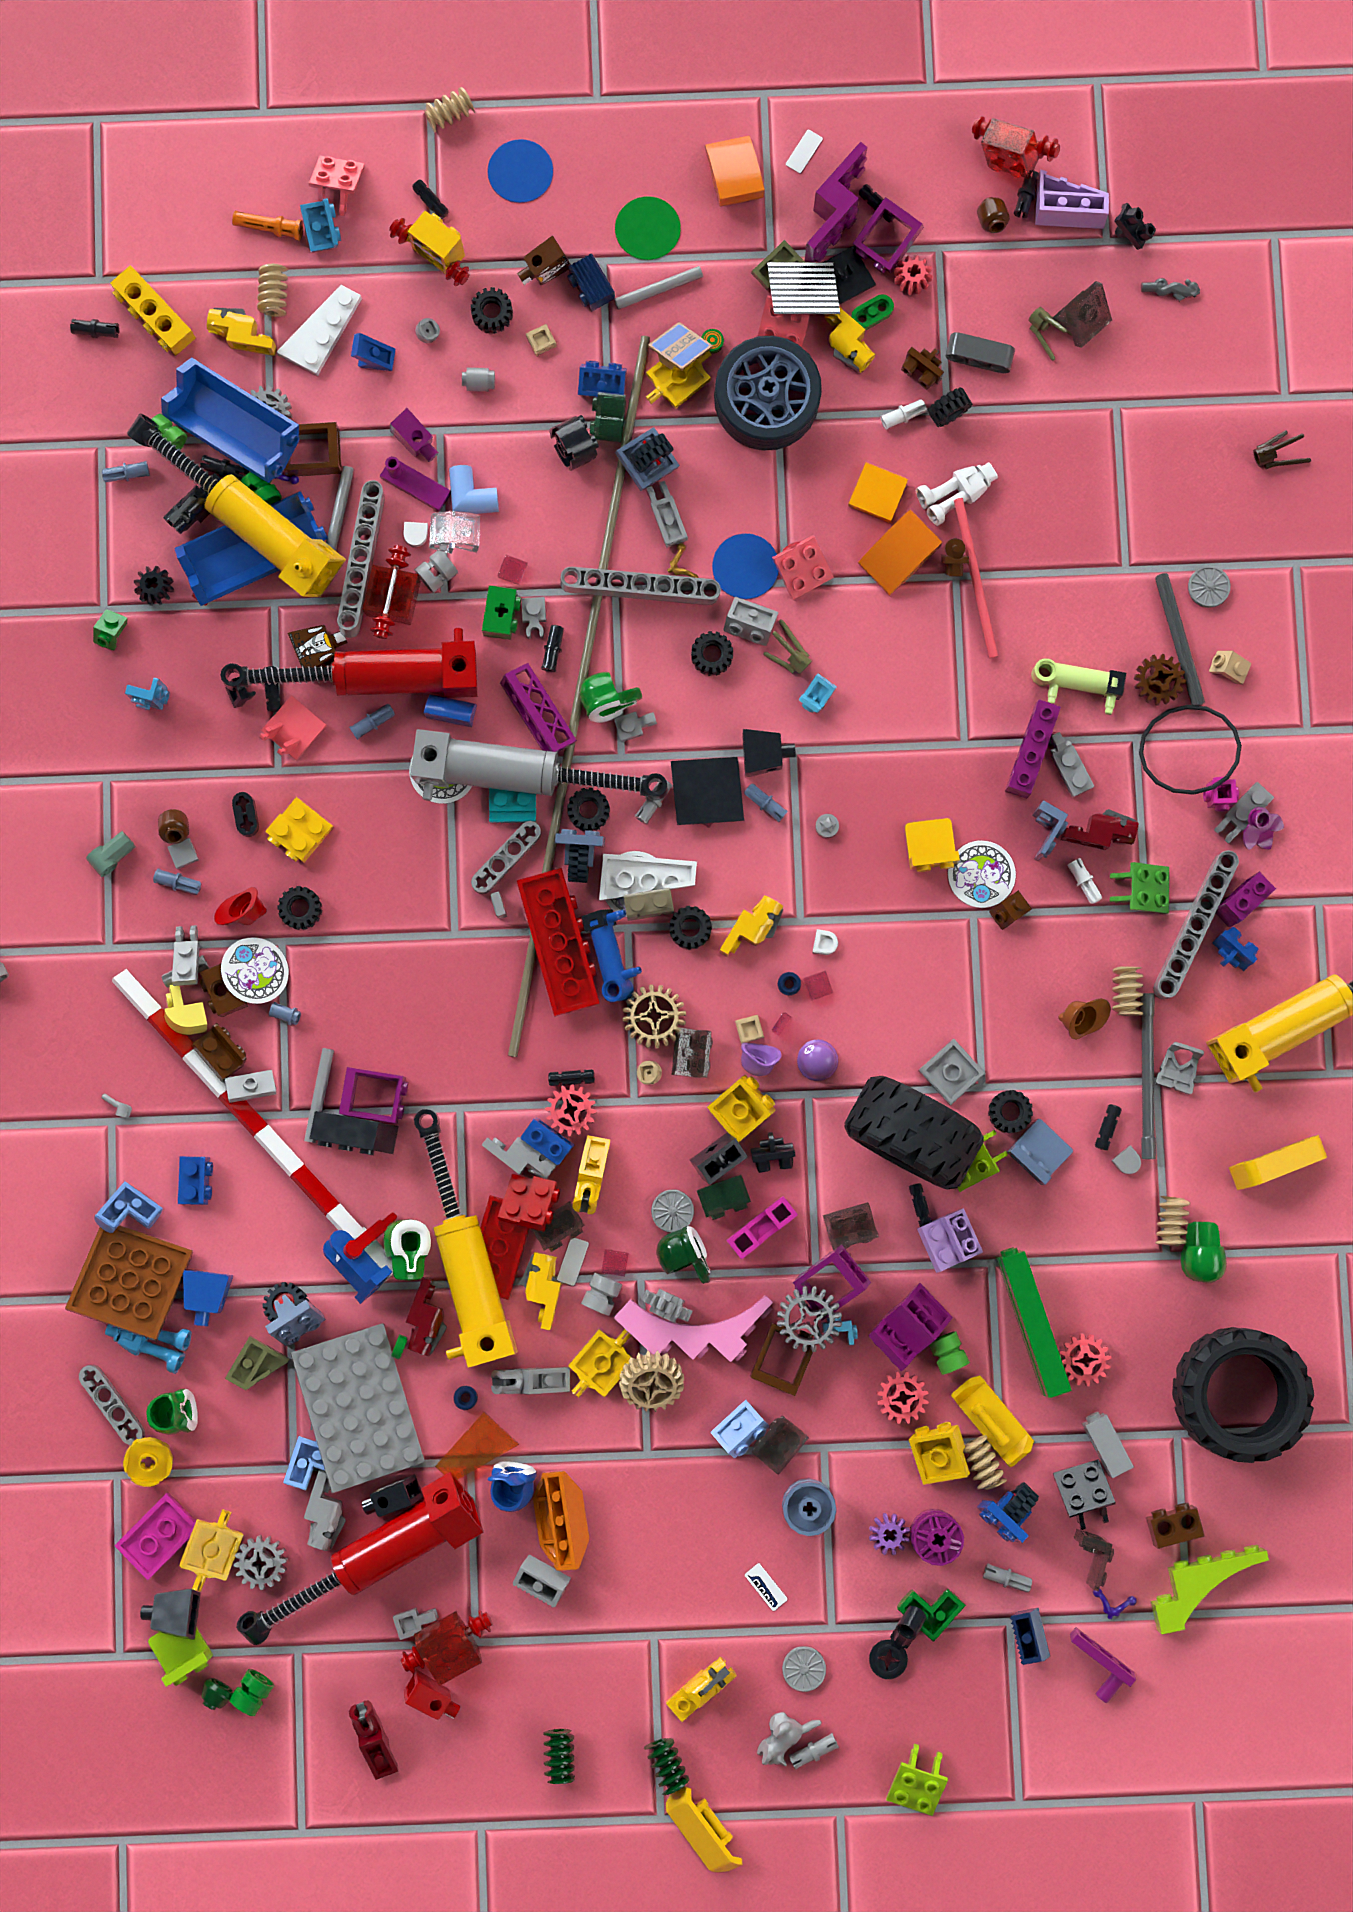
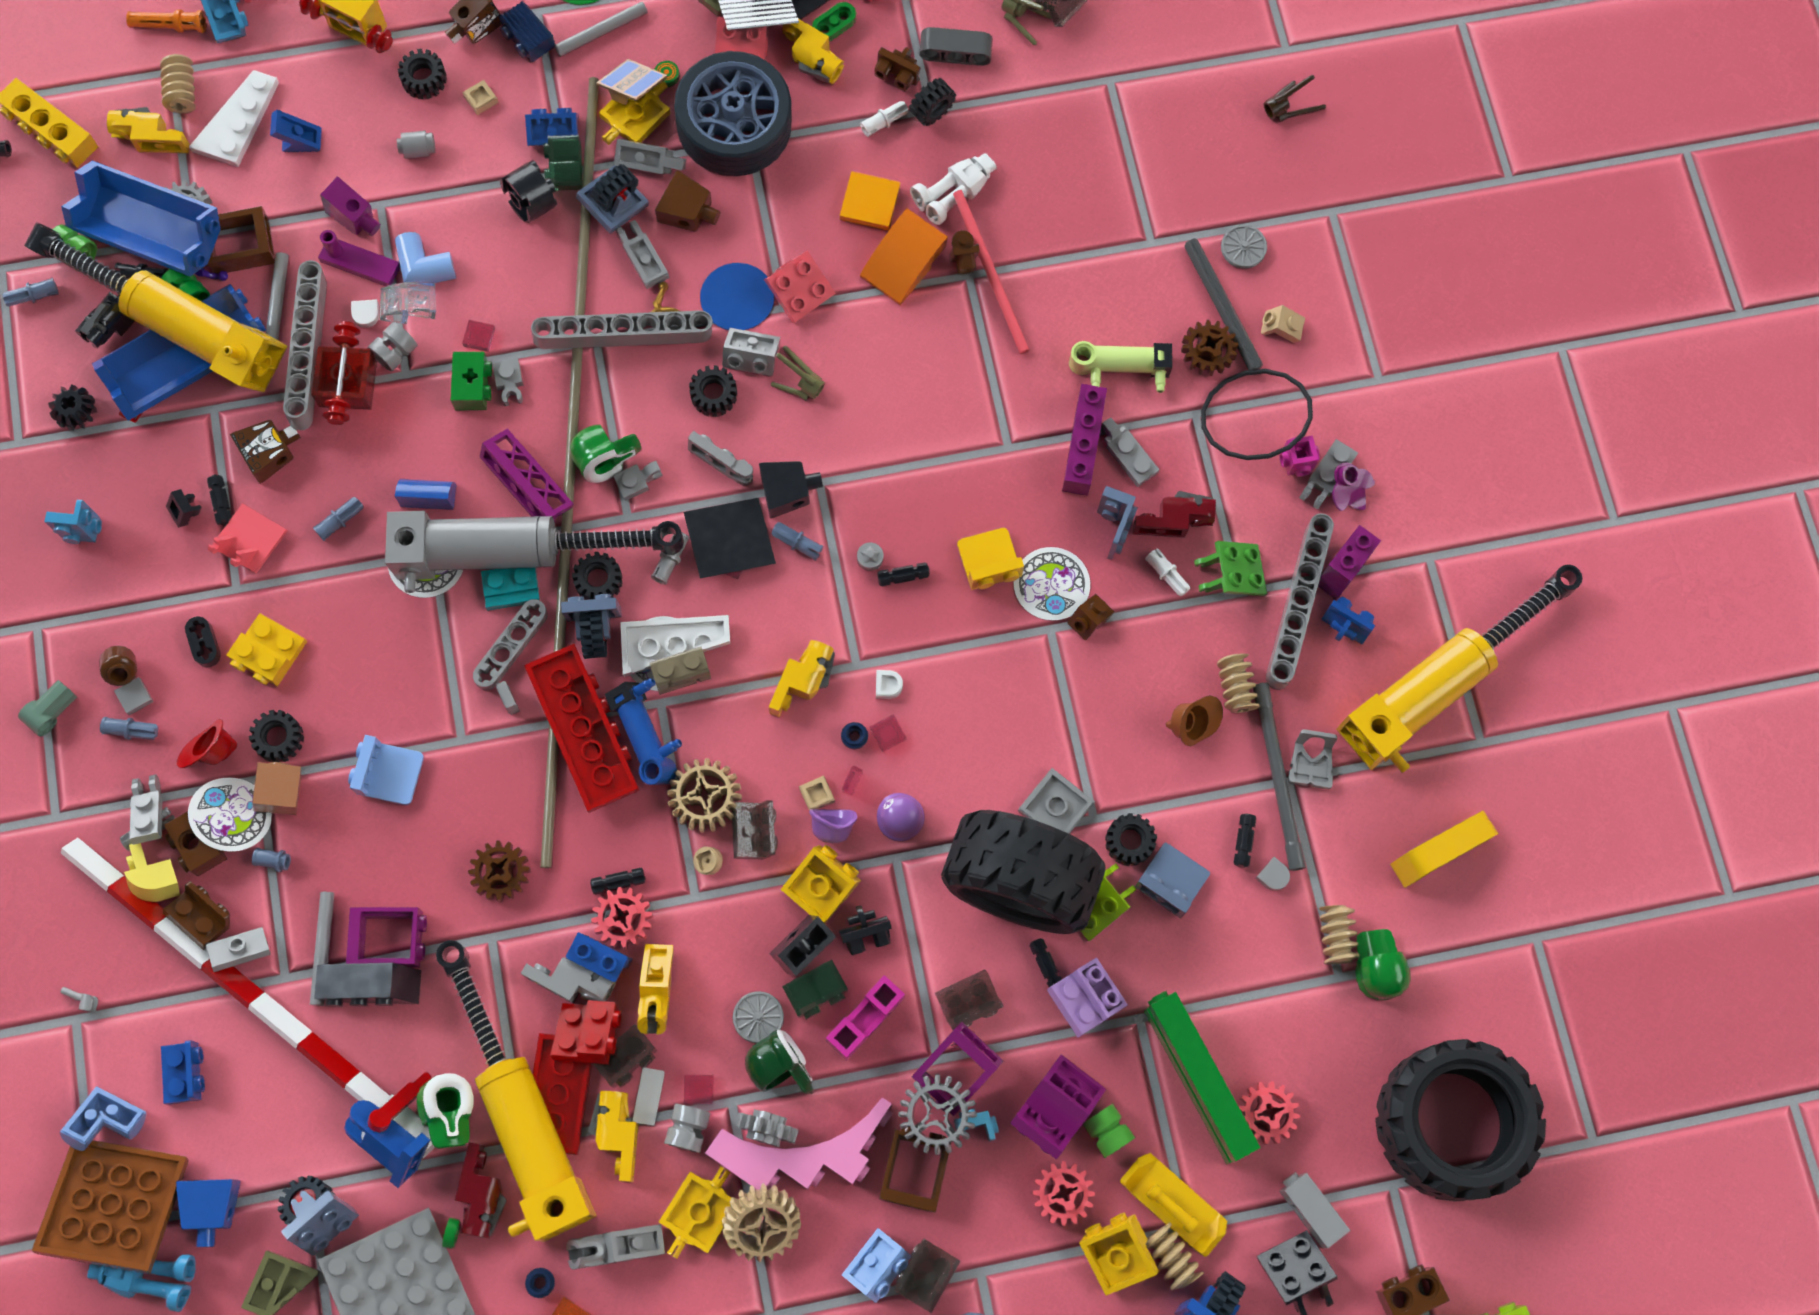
camera: 15 degrees left, 10 degrees down
green bracket [93,609,127,651] -> none
red piece [220,628,478,698] -> none
light grey tile [415,318,440,343] -> none
black axle [541,625,564,672] -> none
black tyre [669,906,712,950] -> none
medium azure bracket [799,674,837,713] -> none
none -> nougat head [252,762,301,815]
none -> light blue bracket [348,735,424,805]
none -> reddish brown gear [468,840,531,902]
none -> light grey hinge [614,139,686,174]
none -> reddish brown torso [655,170,720,232]
none -> light grey hinge [688,431,753,486]
none -> black axle [877,562,930,586]

